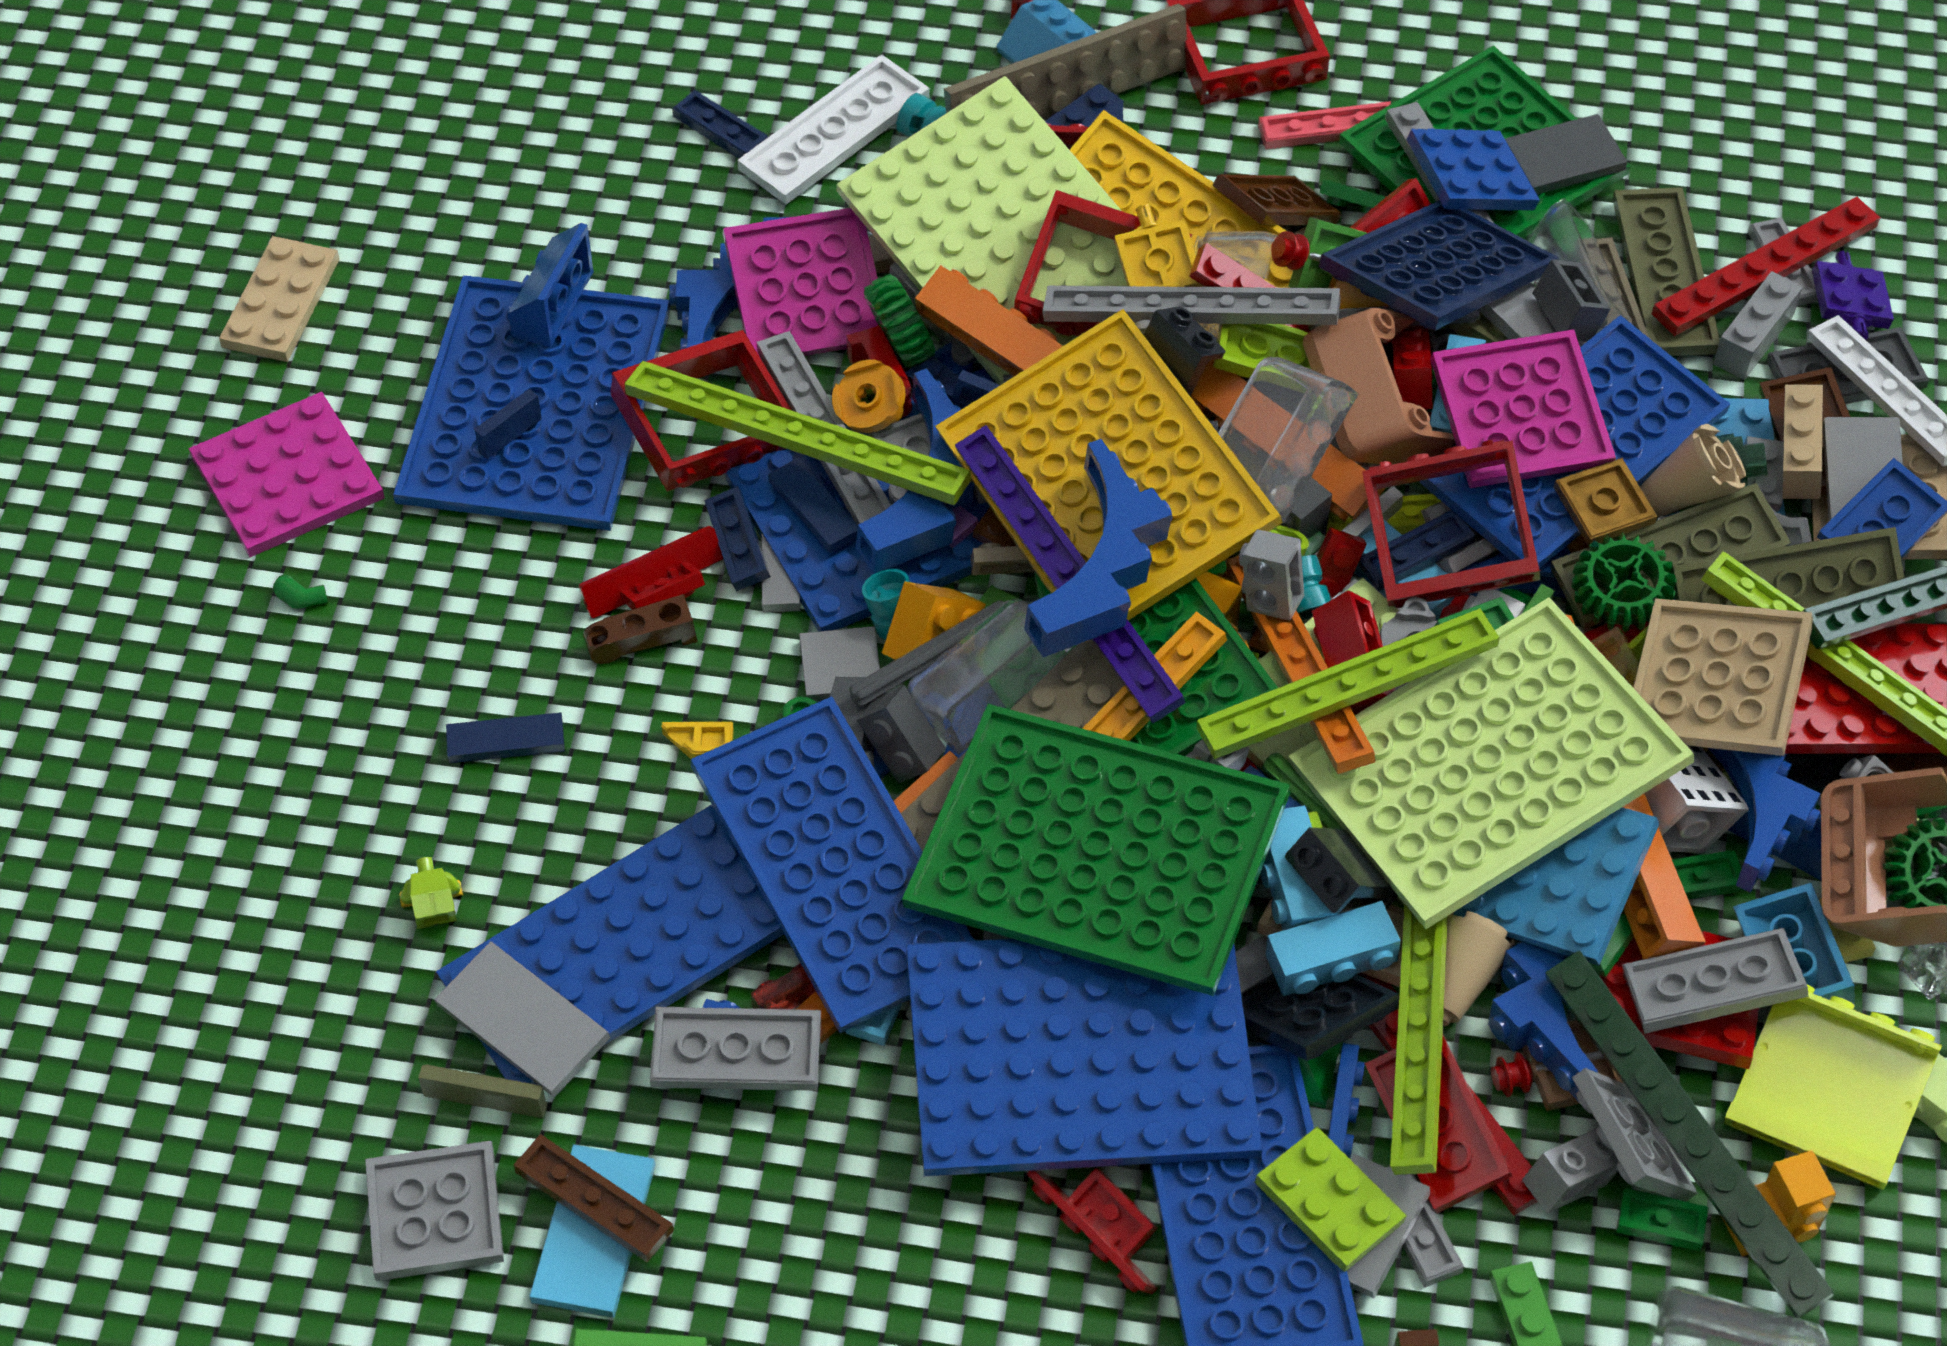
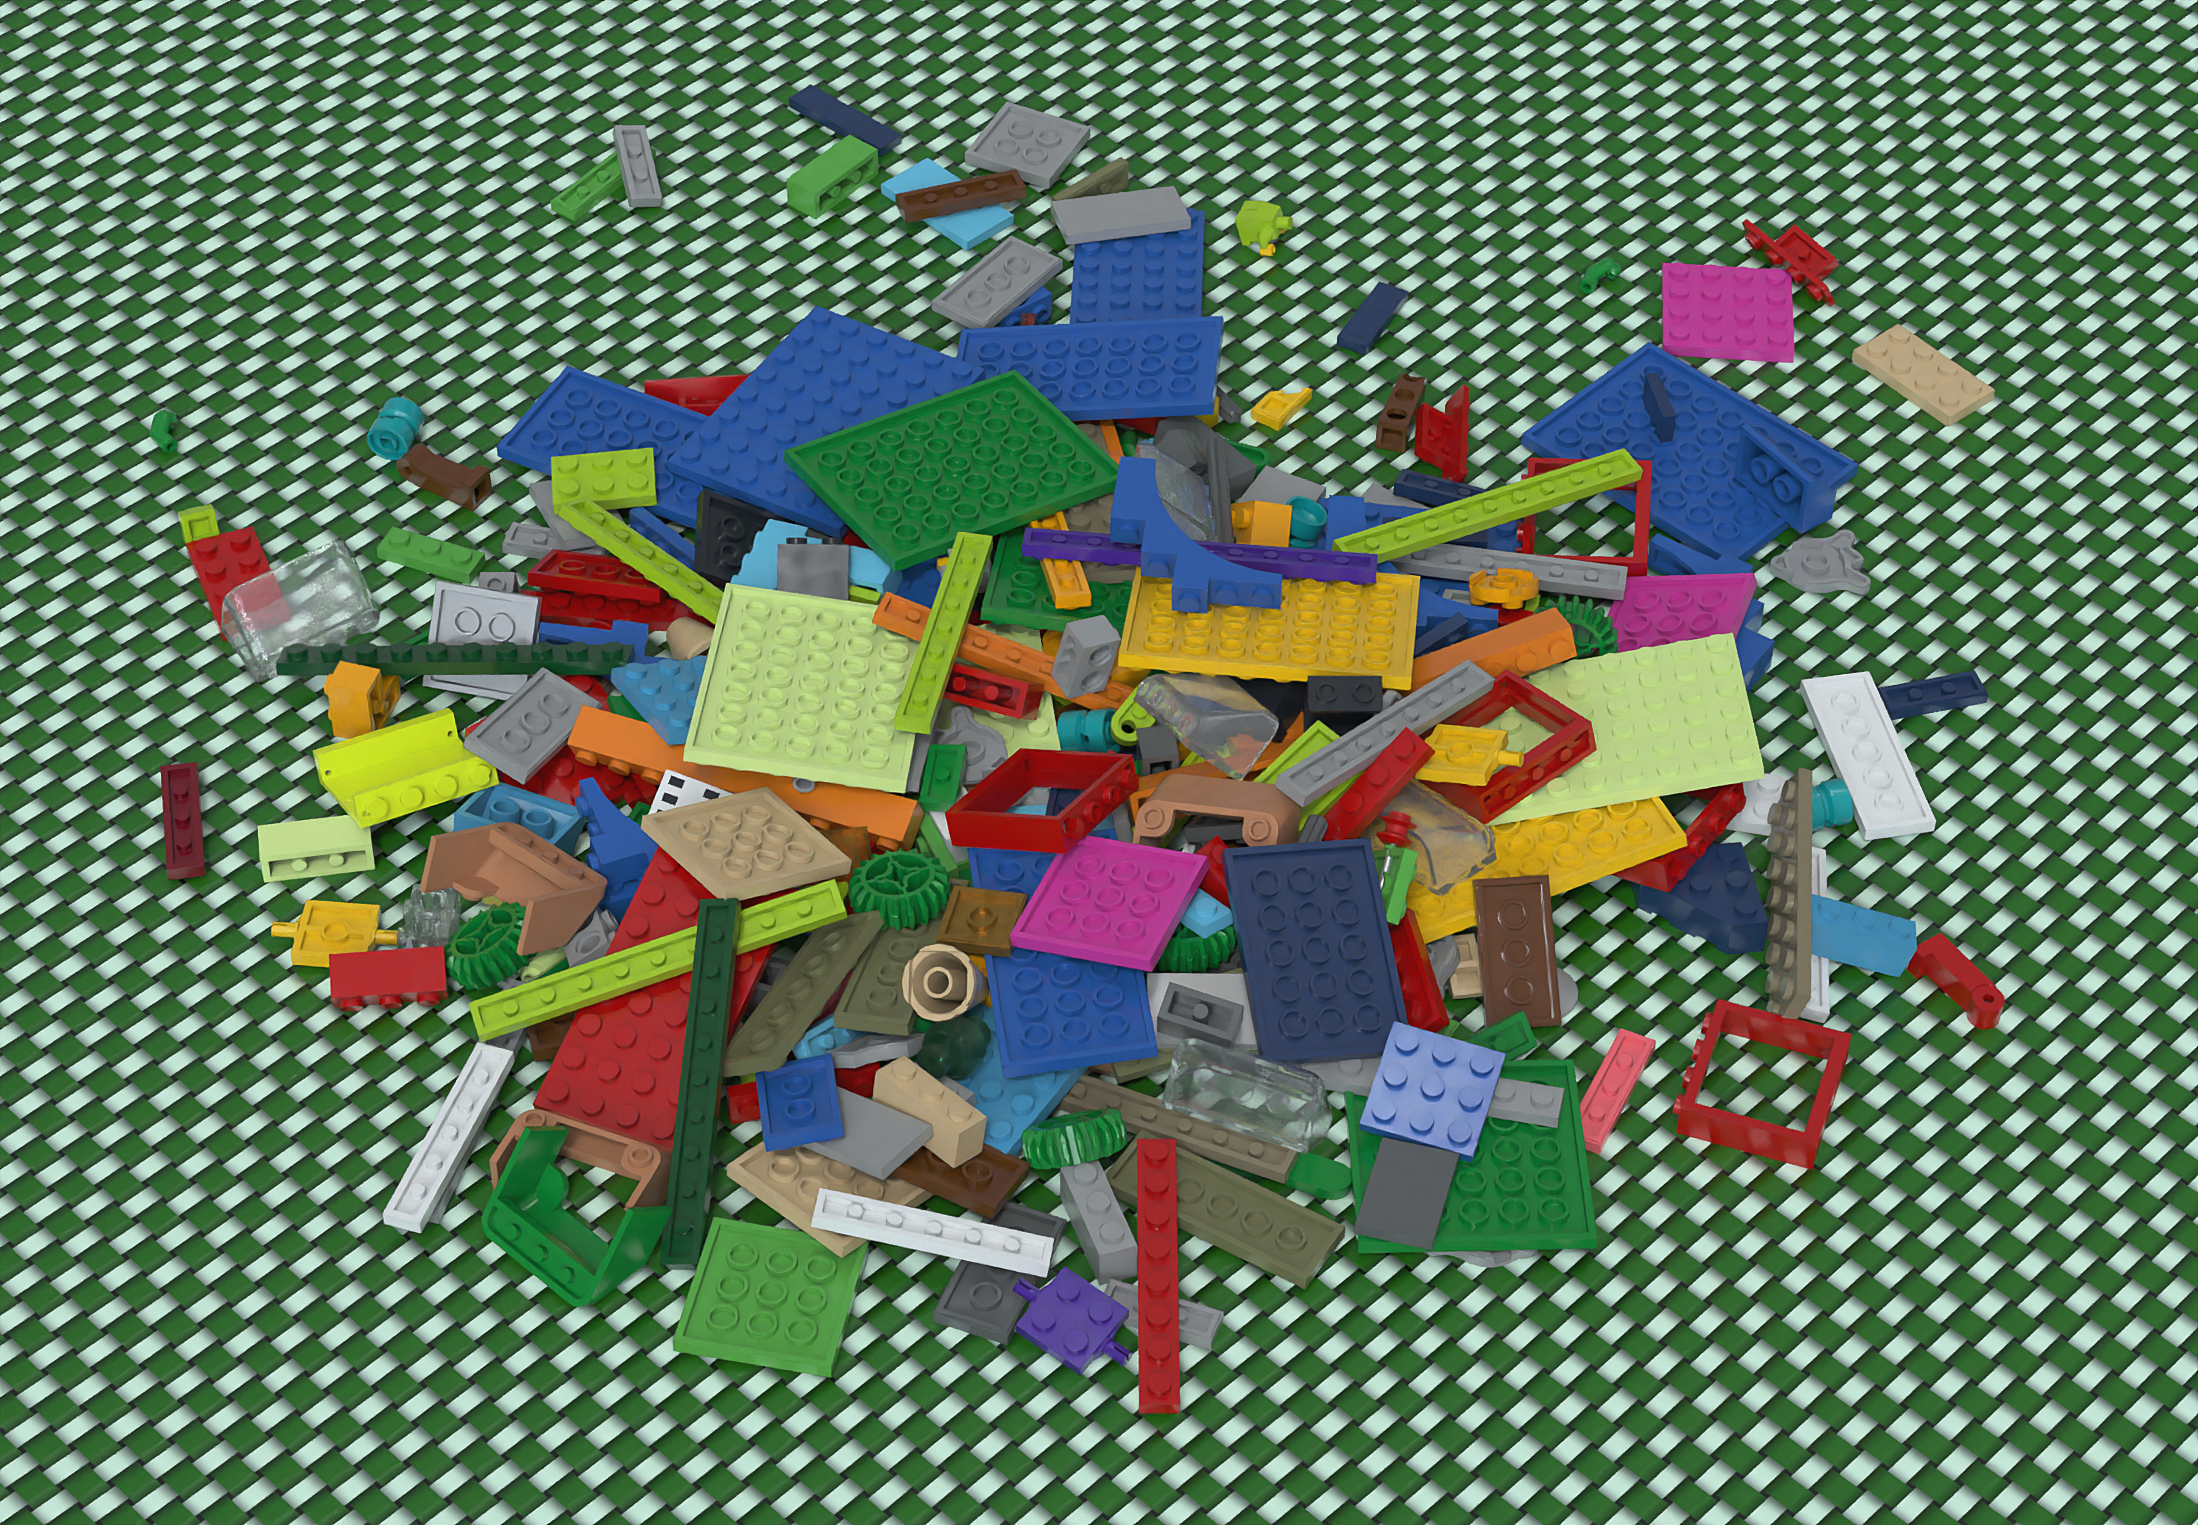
camera: 125 degrees right, 10 degrees down
none -> green gear [1021,1108,1127,1170]
none -> red bracket [1742,219,1839,307]
none -> light grey tile [1770,529,1871,594]

